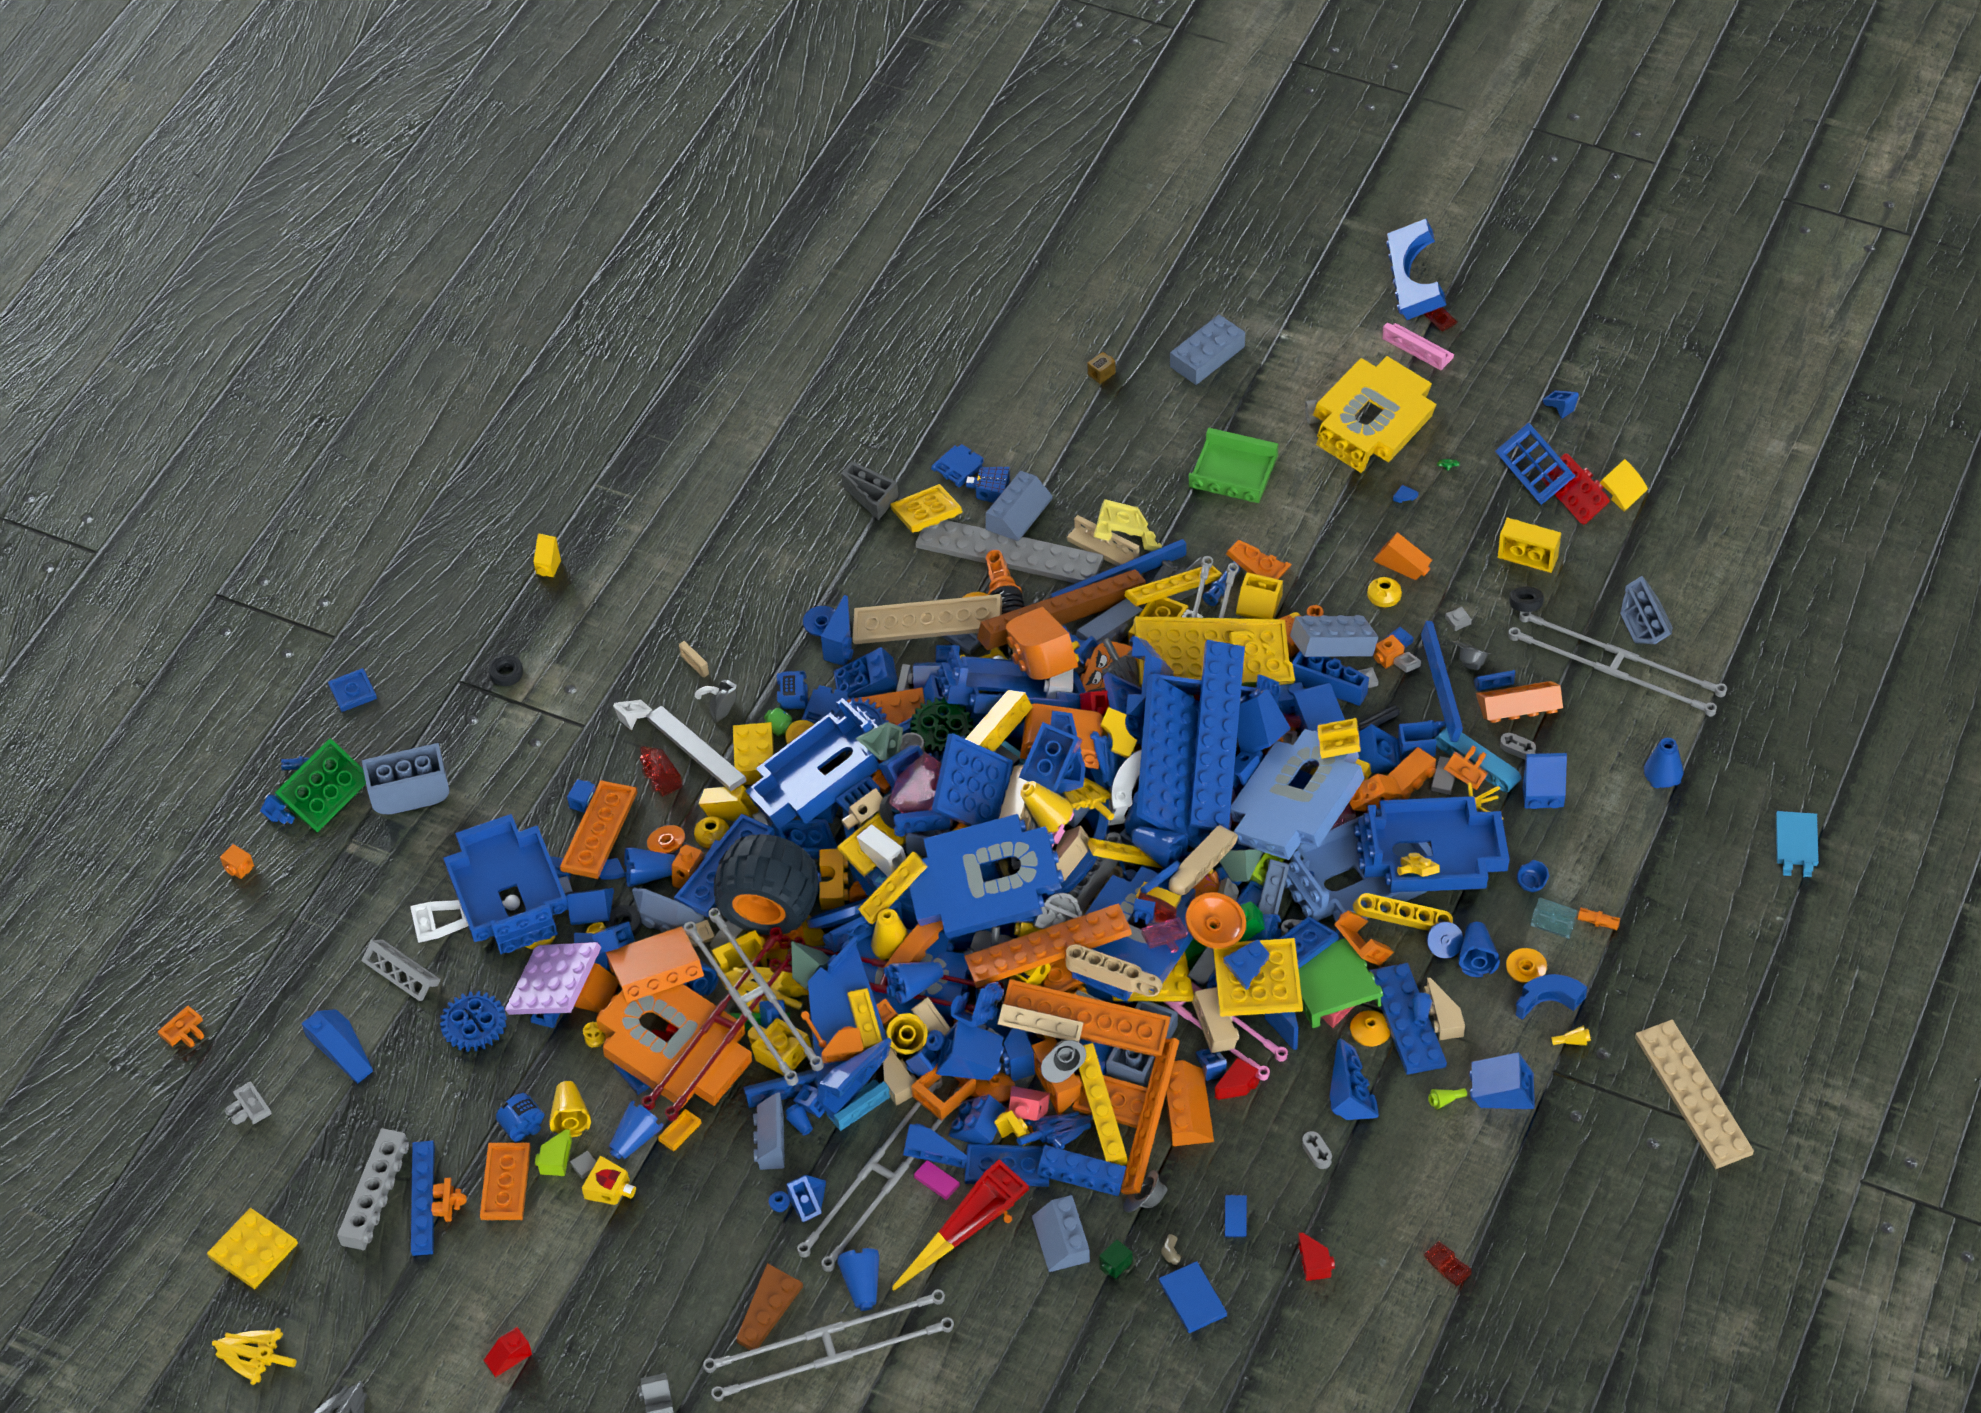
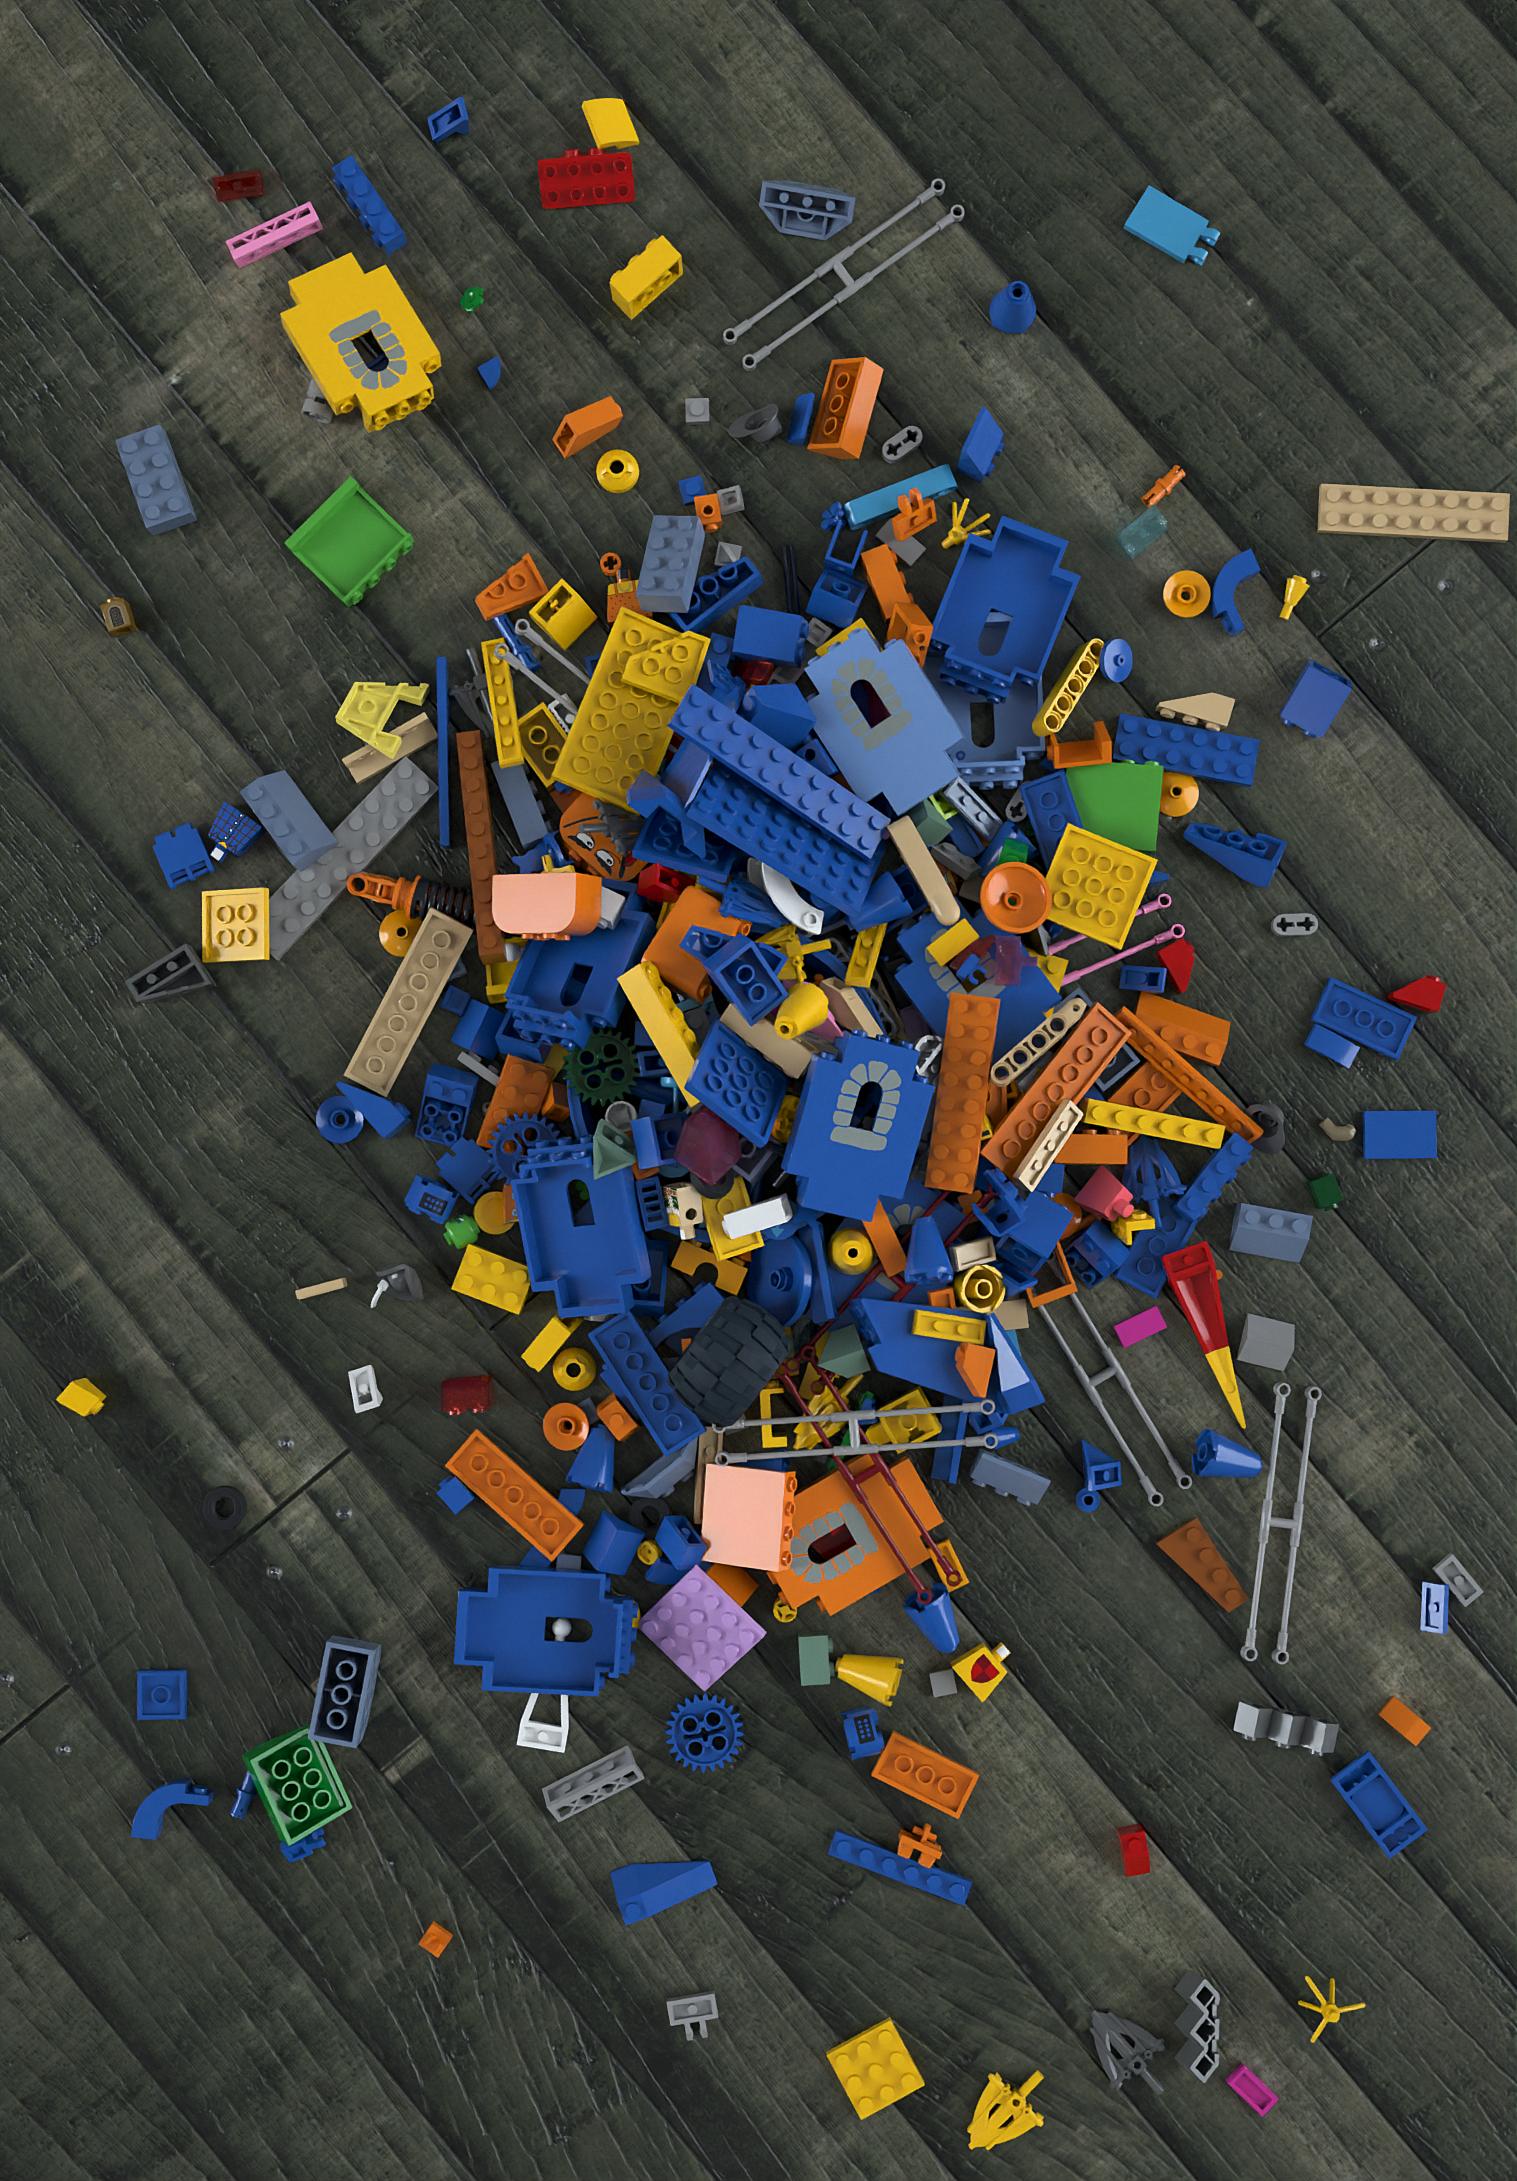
camera: 65 degrees left, 35 degrees up
orange hinge [157,1006,204,1048] -> none
orange brick [220,844,254,879] -> none
light grey brick [337,1128,409,1251] -> none
lime slope [535,1129,572,1176] -> none
tile [646,706,746,791] -> none
orange hinge [801,1011,827,1048] -> none
yellow tile [858,852,927,924] -> none
blue plate [894,810,950,837] -> none
blue slope [903,1124,967,1168] -> none
blue plate [926,1030,946,1051] -> none
piece [1041,1040,1086,1083] -> none
yellow tile [1100,707,1137,758] -> none
blue piece [1140,860,1180,894] -> none
tan brick [1192,987,1239,1053] -> none
blue wing [1224,939,1269,990] -> none
yellow slope [1318,718,1361,759] -> none
arch [1386,219,1446,320] -> none
yellow plate [1397,853,1440,877] -> none
blue cone [1412,993,1432,1025] -> none
blue tile [1421,621,1463,742] -> none
clear red slope [1424,1241,1472,1286] -> none
lime cone [1428,1088,1467,1110] -> none
blue cone [1459,922,1500,977] -> none
blue piece [1495,423,1575,505] -> none
black tyre [1509,586,1544,612] -> none
blue hair [1517,860,1549,892] -> none
none -> blue arch [131,1778,214,1840]
none -> blue brick [332,155,407,255]
none -> orange tile [419,1921,453,1958]
none -> sand green brick [798,1631,834,1686]
none -> light grey slope [1236,1313,1295,1371]
none -> blue tile [1309,977,1417,1060]

